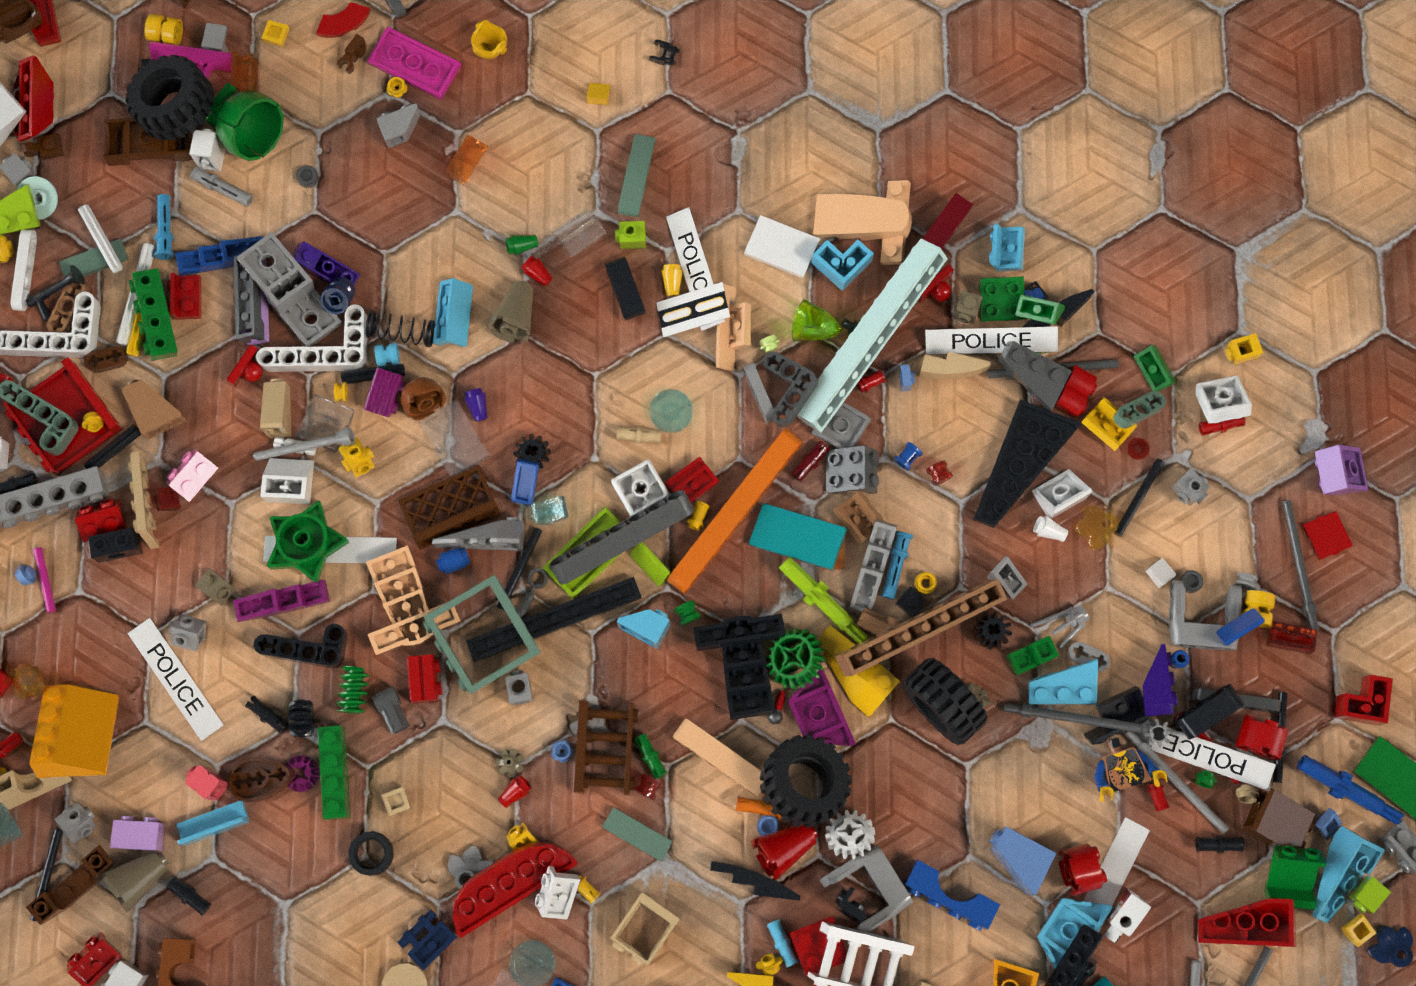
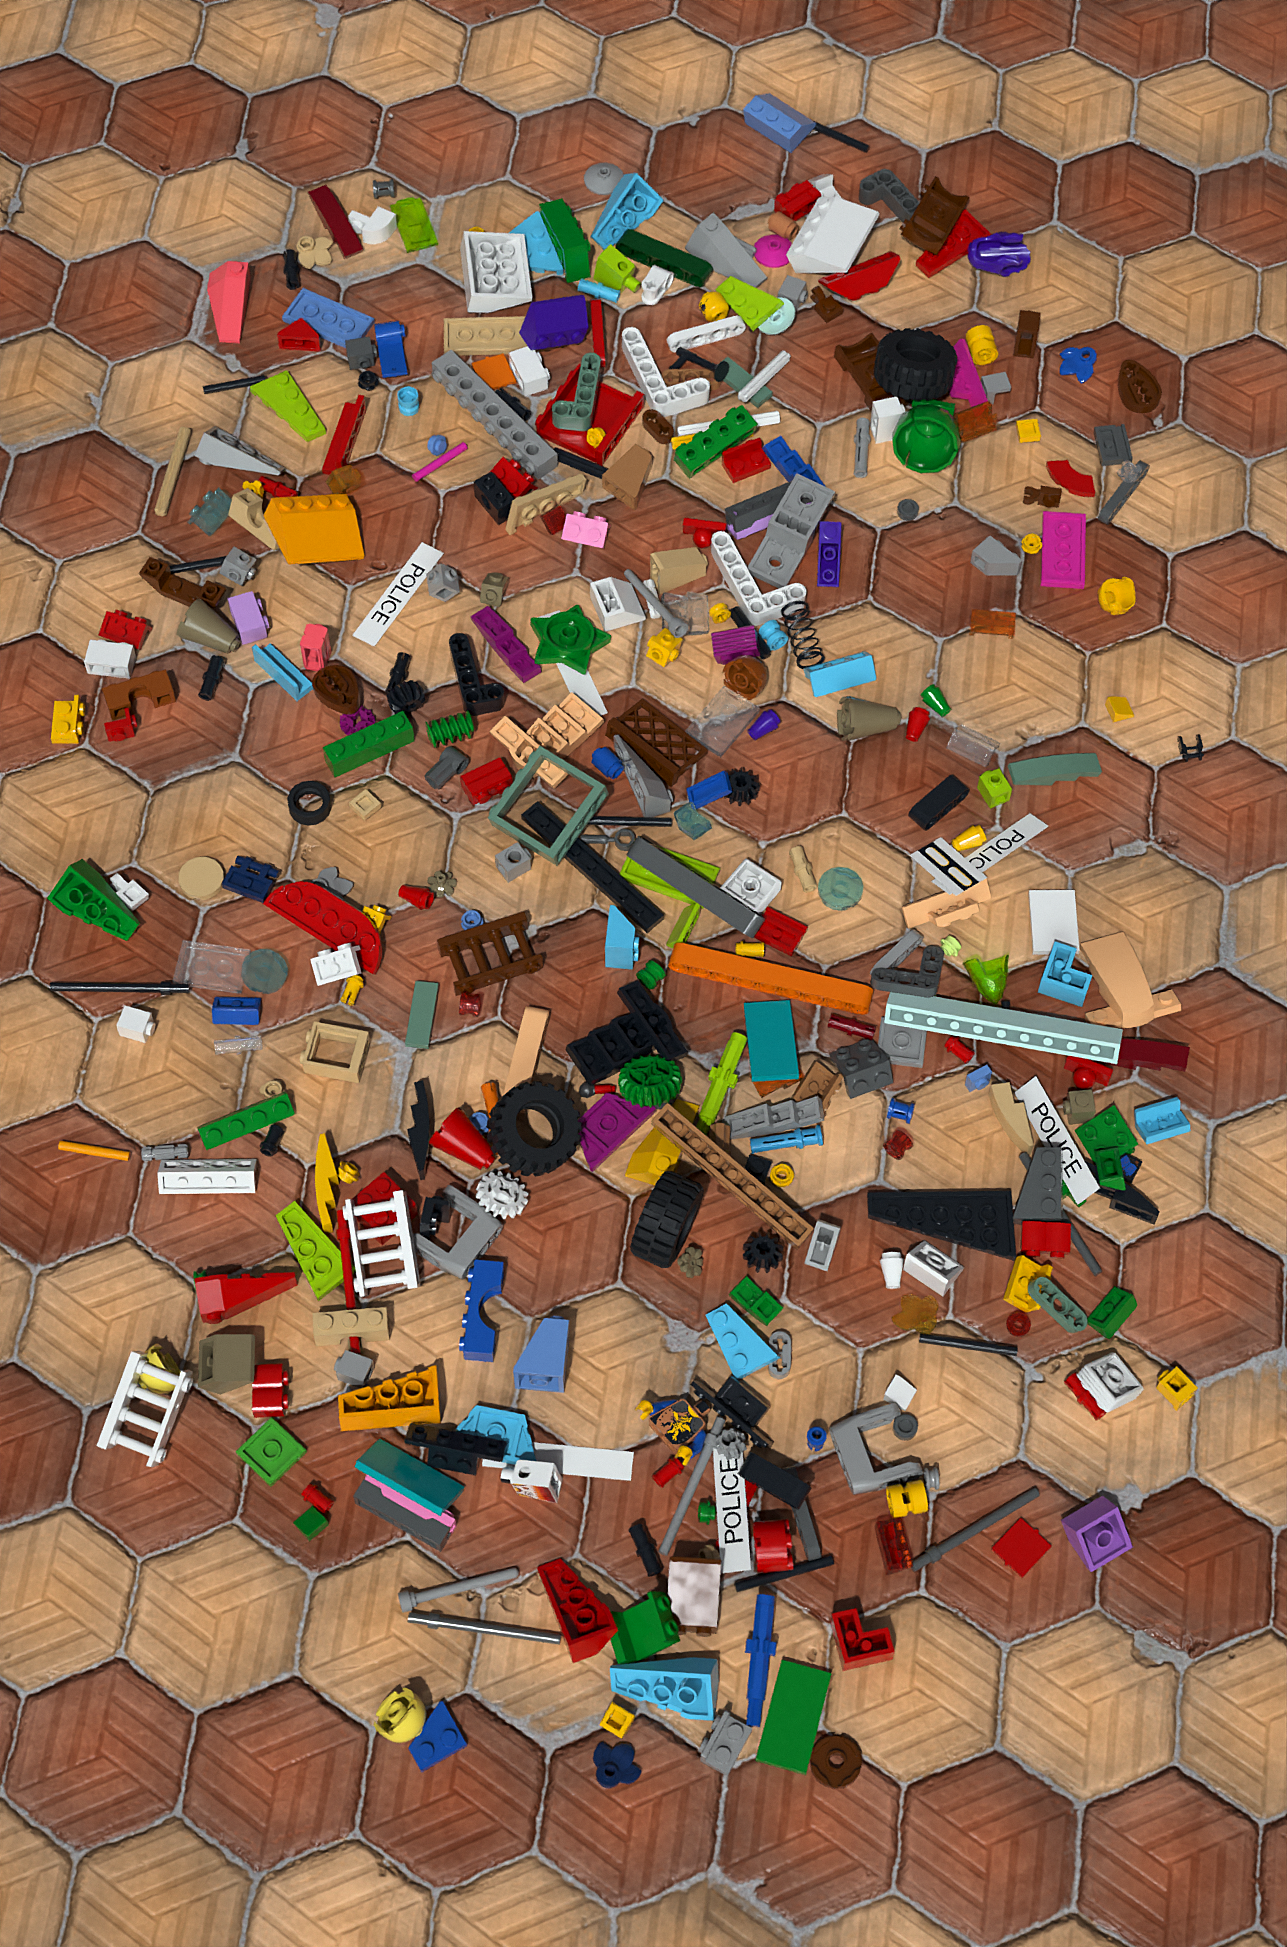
camera: 65 degrees right, 15 degrees down
dark azure pin [154,194,174,260] -> none
dark blue wheel [321,277,355,314] -> none
green pin [633,733,668,780] -> none
medium azure pin [766,919,800,968] -> none
dark grey bar [1004,703,1142,733] -> none
light grey plant [1030,605,1090,649] -> none
red brick [1058,843,1107,896] -> none
dark purple slope [1143,644,1177,716] -> none
light grey brick [1171,468,1210,506] -> none
blue slope [1216,608,1265,646] -> none
medium blue plate [1315,808,1342,840] -> none
lime brick [1349,876,1391,913] -> none

